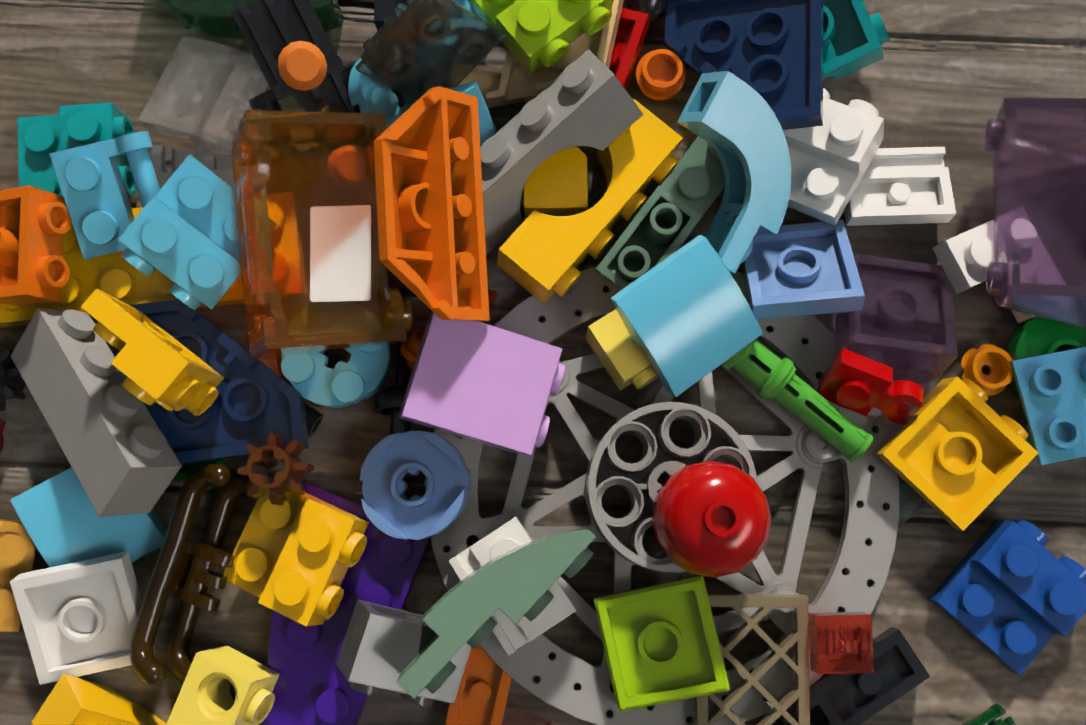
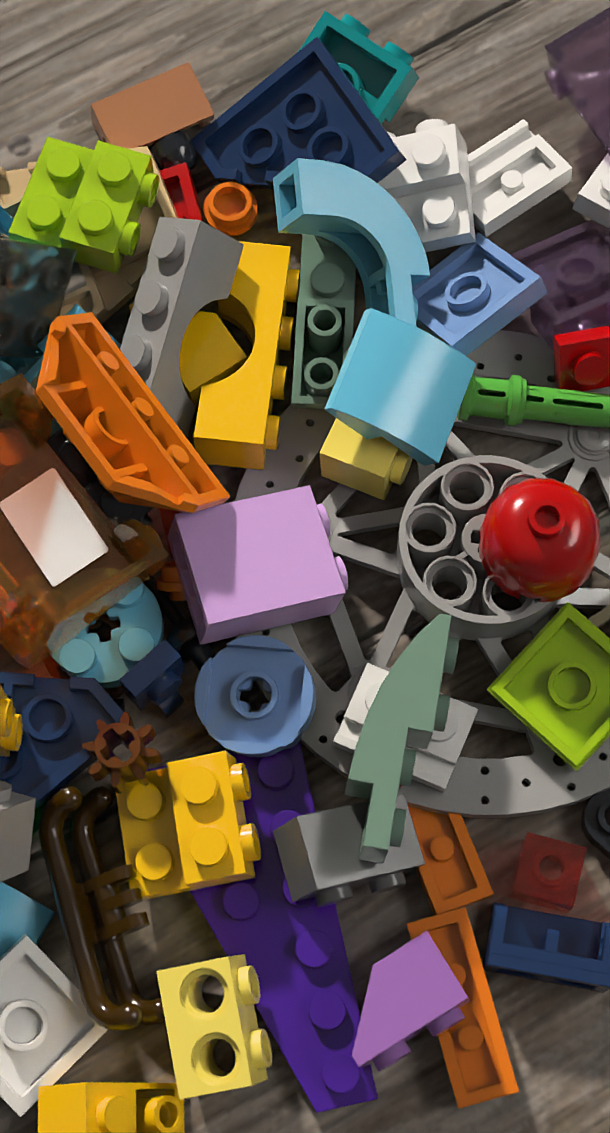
camera: 30 degrees left, 10 degrees down
none -> dark blue plate [119,639,185,718]

